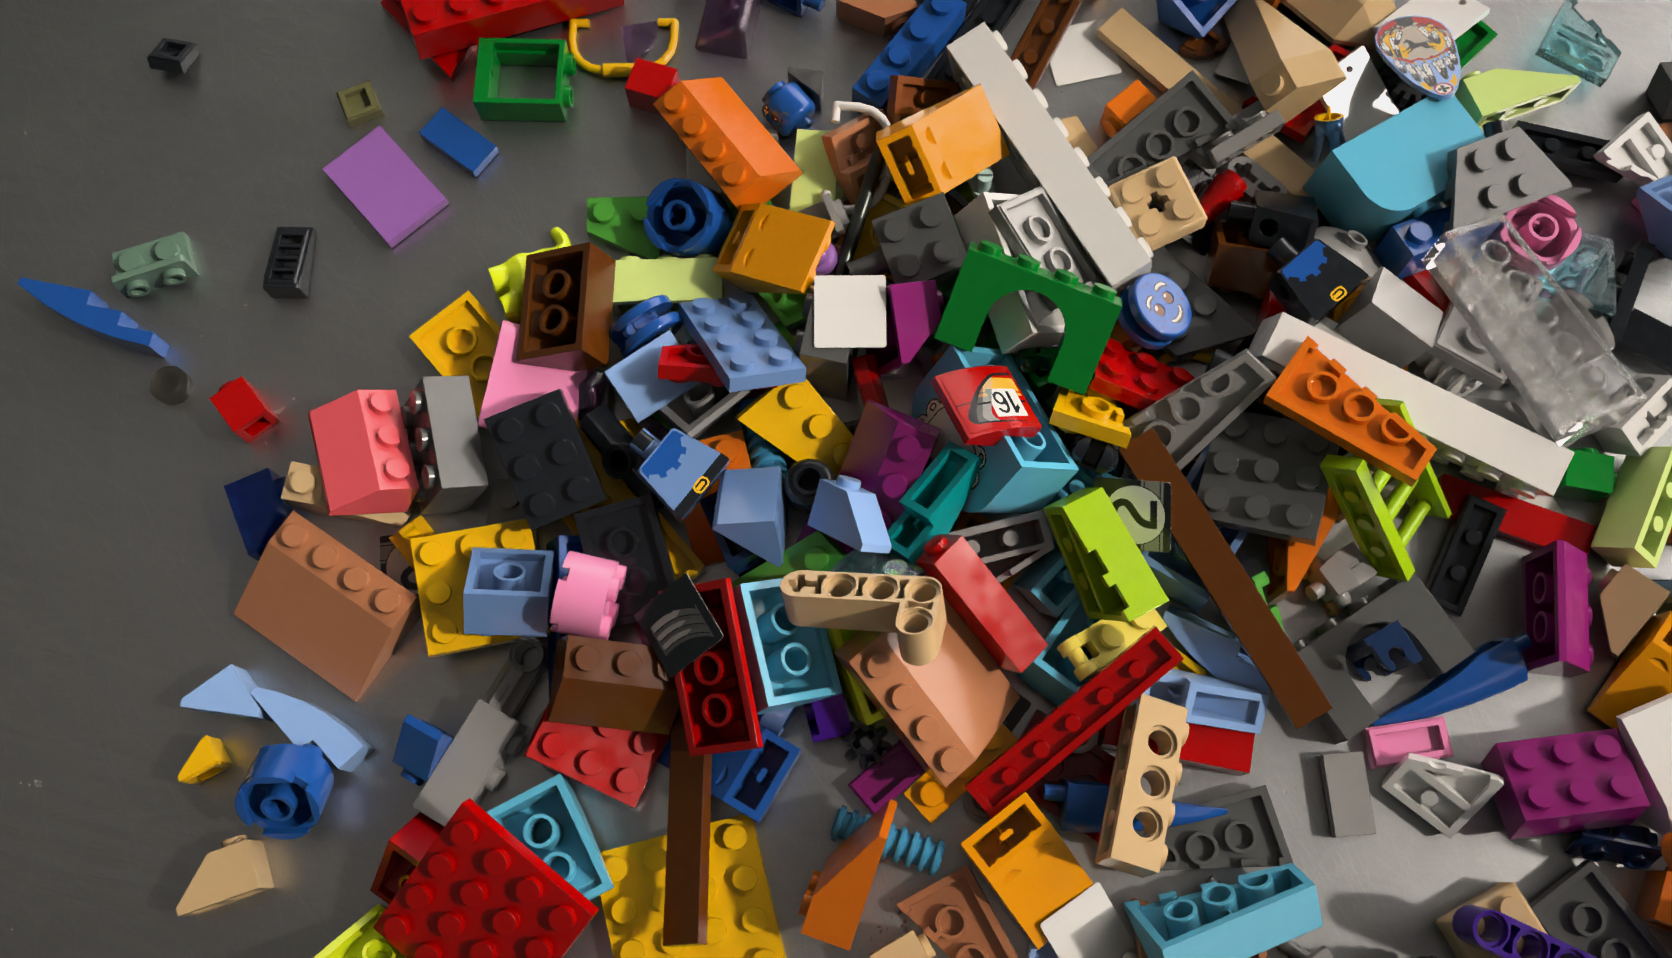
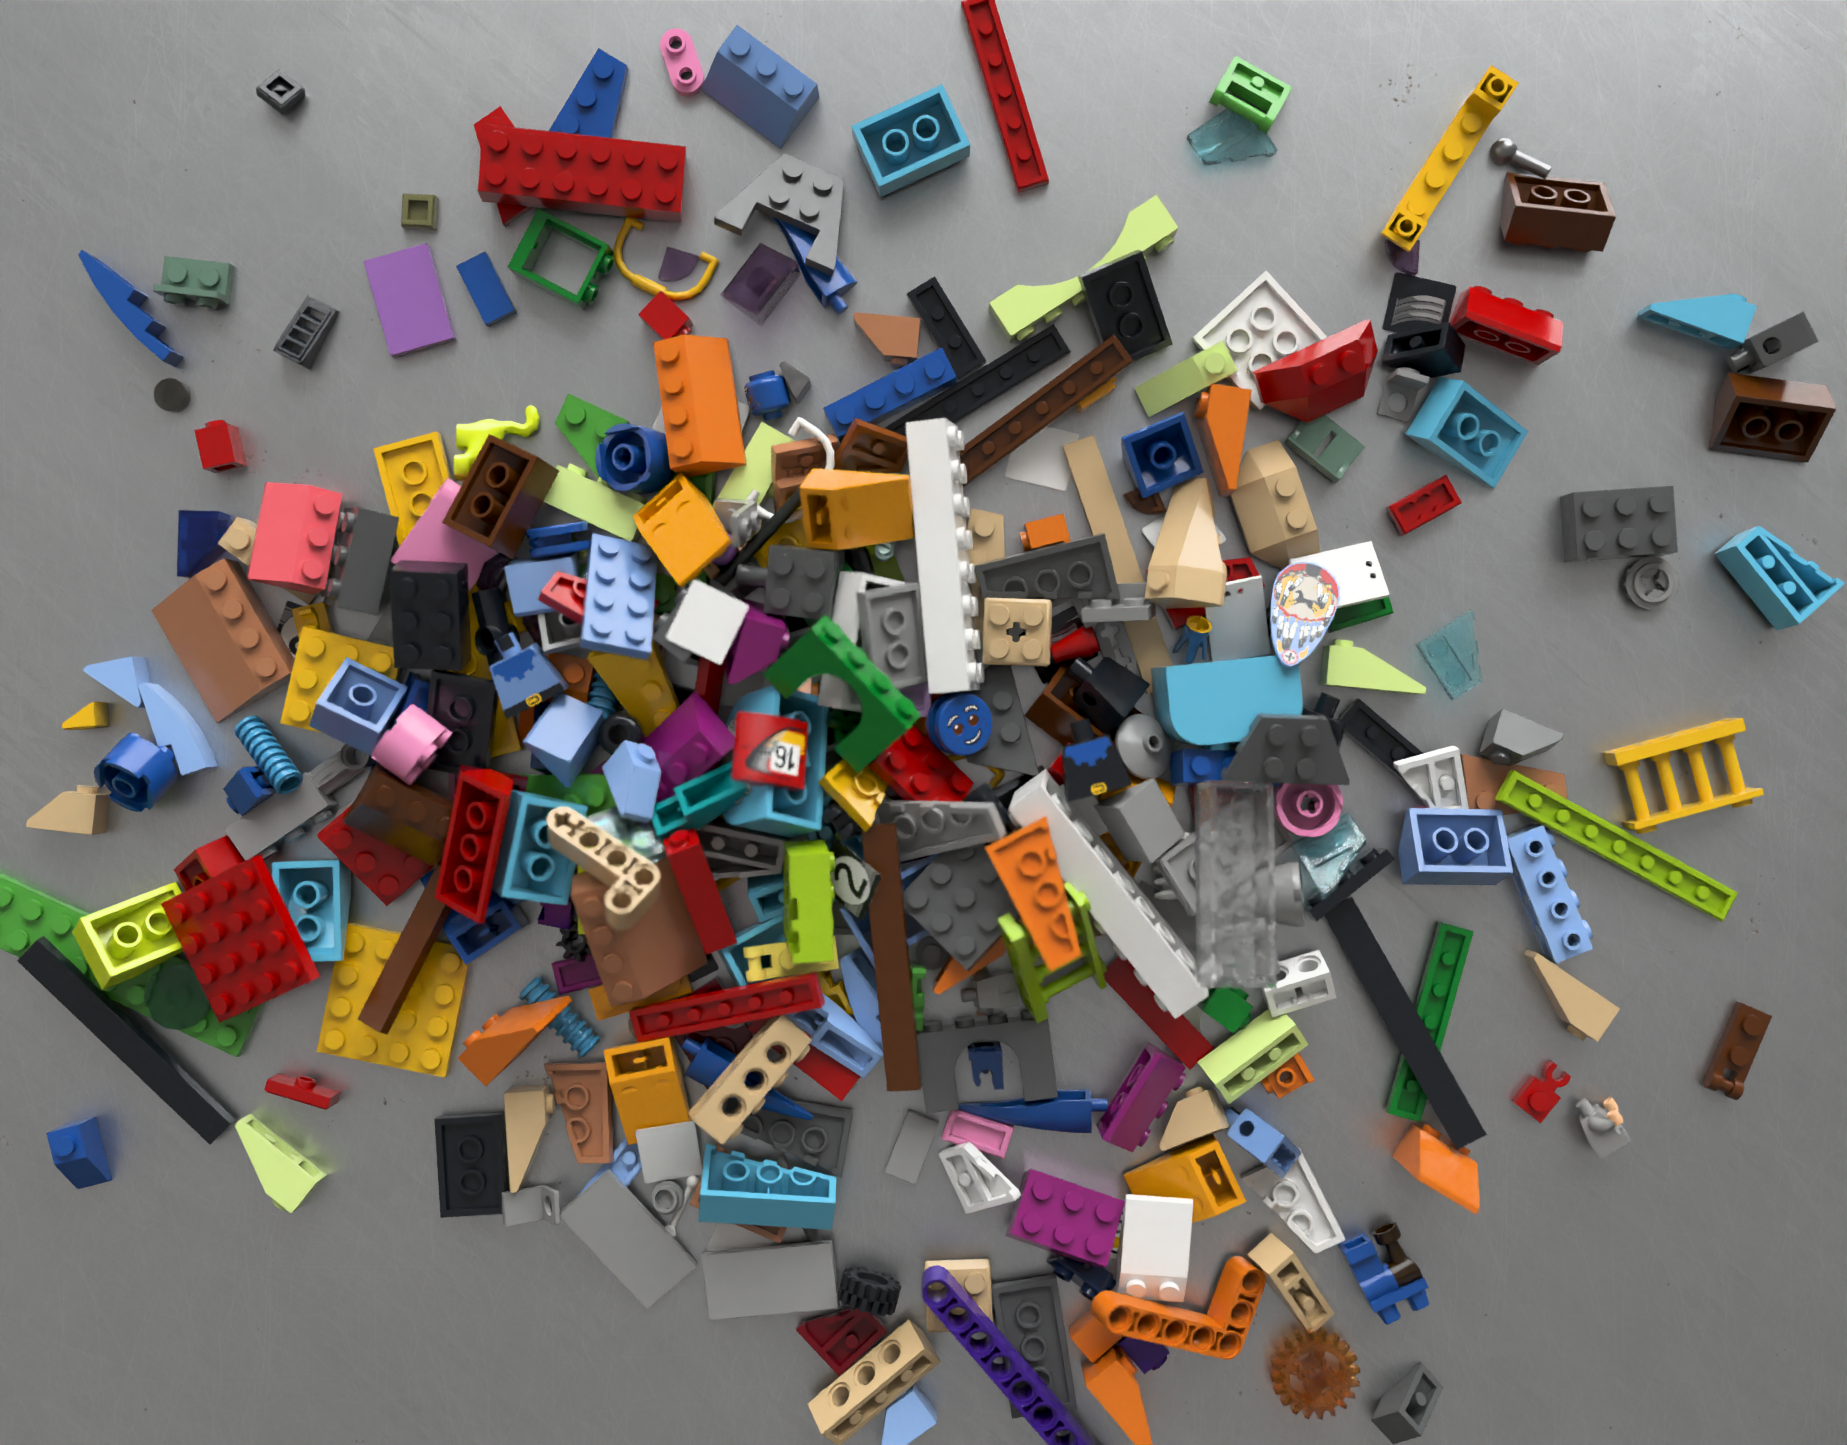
camera: 20 degrees right, 15 degrees up
black sticker [635,573,723,678] -> none
black tile [1426,494,1507,617] -> none
none -> dark azure piece [234,716,303,794]

